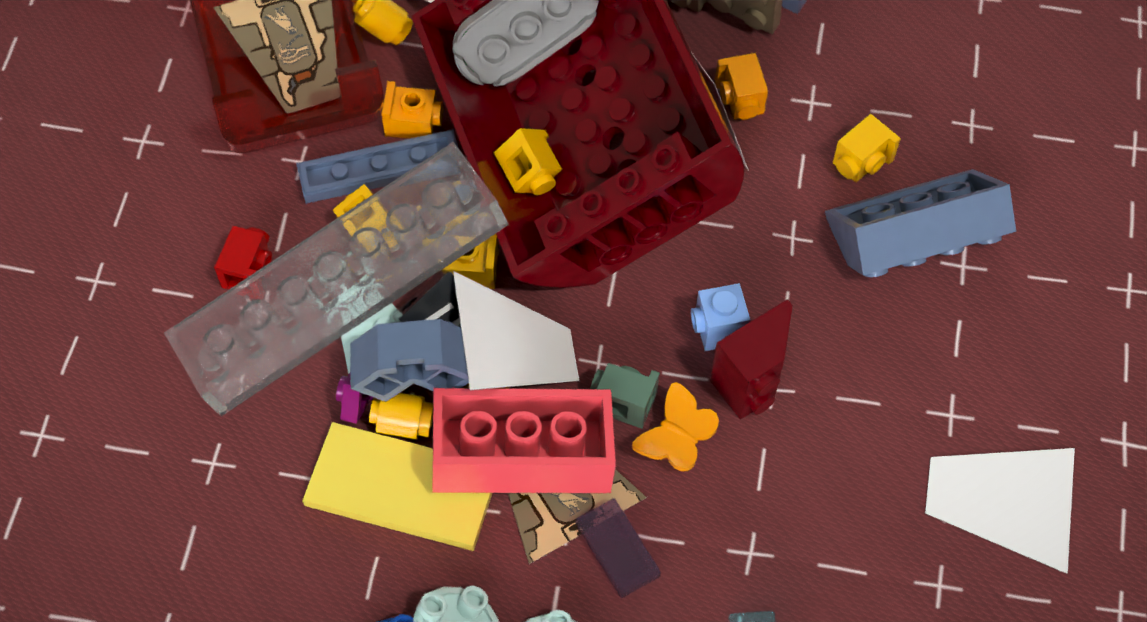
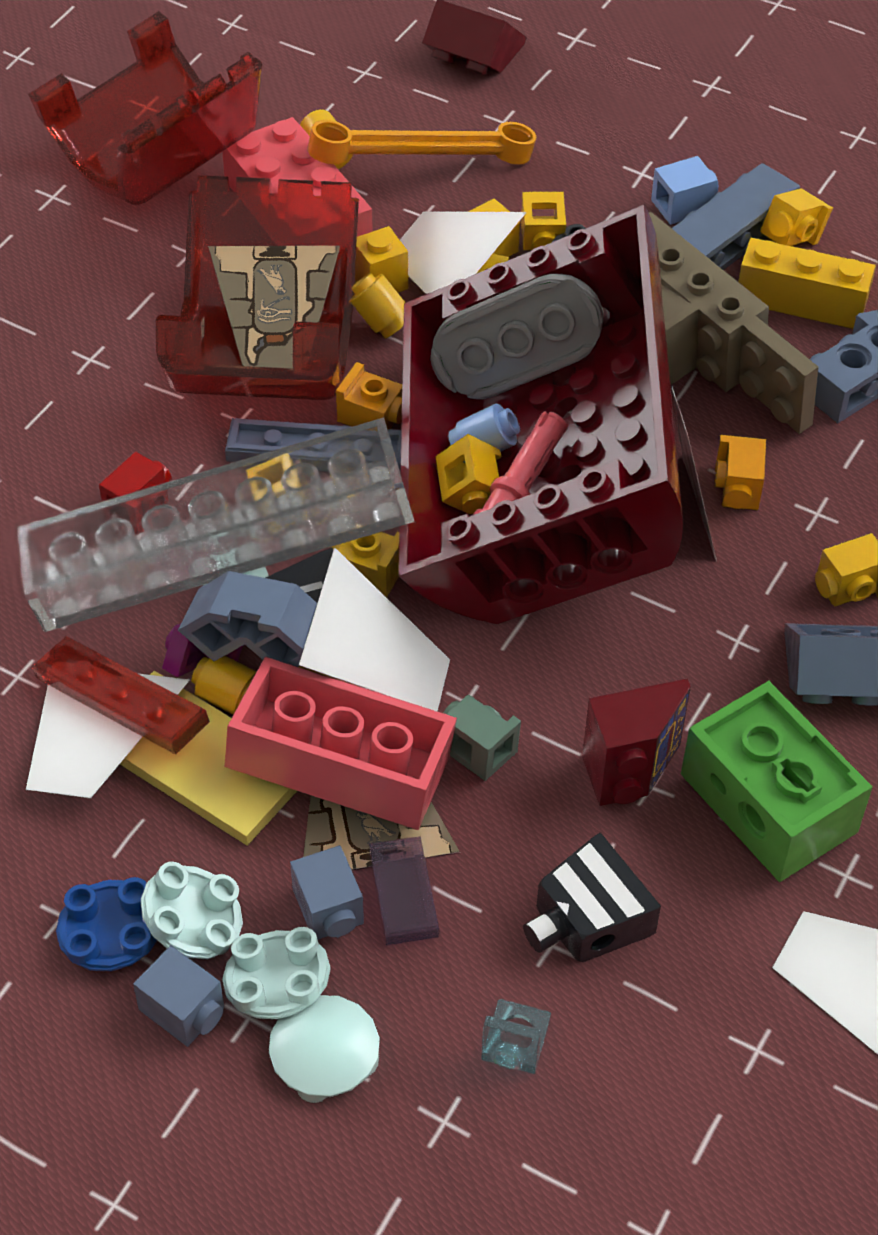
camera: 20 degrees right, 10 degrees down
light orange animal [632,382,719,471] -> none
light blue brick [691,283,750,351] -> none
none -> white sticker [26,664,190,798]
none -> clear red tile [32,636,210,755]
none -> sand blue brick [290,845,364,940]
none -> light blue brick [448,403,520,463]
none -> coral pin [473,411,568,515]
none -> black torso [523,832,661,962]
none -> bright green piece [681,681,872,883]

